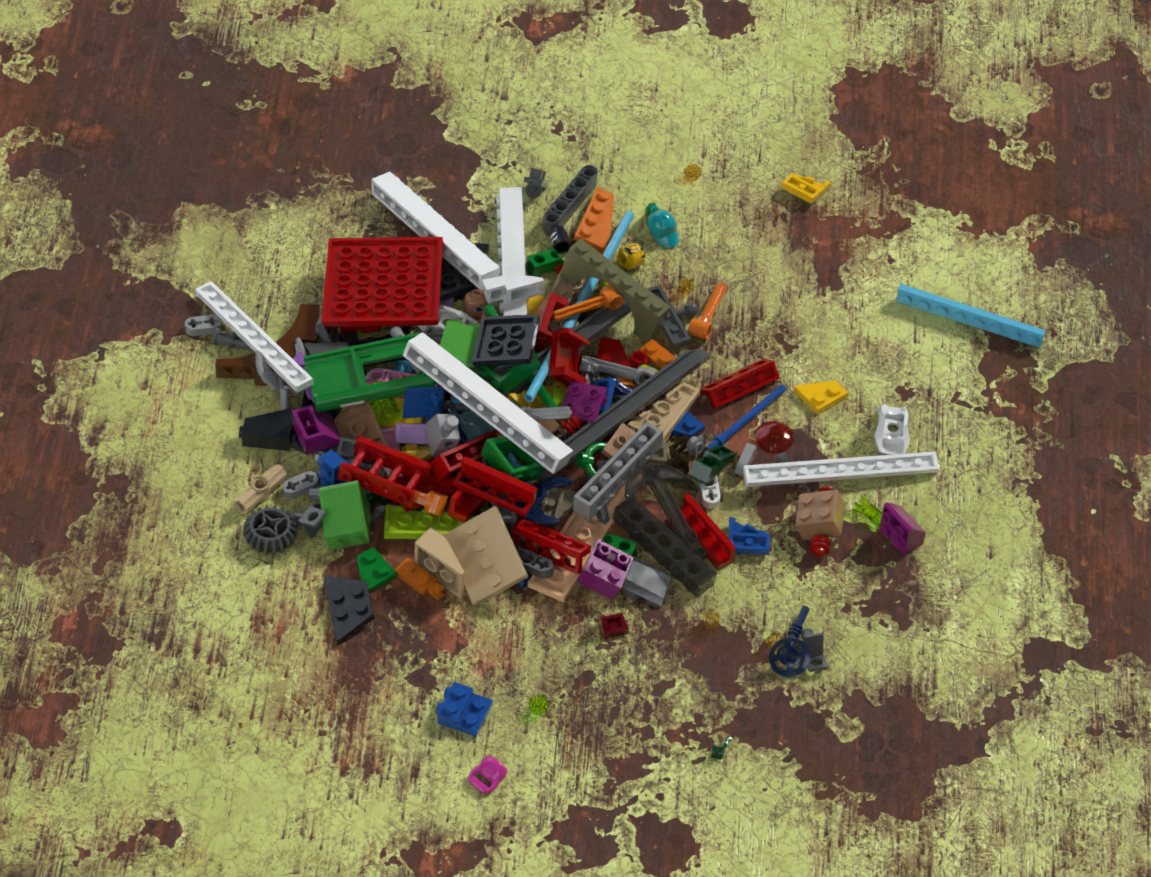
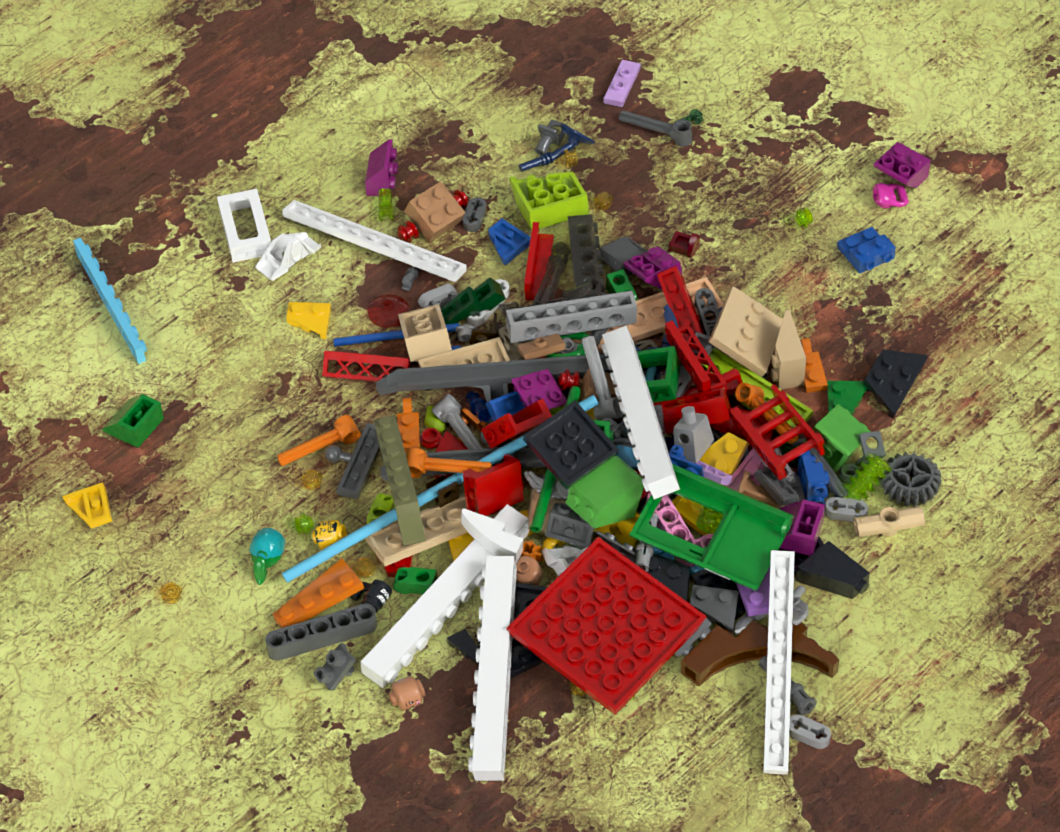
camera: 135 degrees left, 0 degrees up
none -> green slope [103,394,164,448]
none -> white piece [217,189,271,262]
none -> clear neon green plate [294,513,314,535]
none -> nougat head [388,676,425,711]
none -> tan slope [398,304,452,362]
none -> dark grey beam [463,197,486,232]
none -> lime wedge [509,172,589,231]
none -> lavender plate [604,60,641,107]
none -> dark grey axle [619,111,692,146]
none -> clear neon green piece [843,452,893,500]
none -> magenta slope [873,142,931,188]

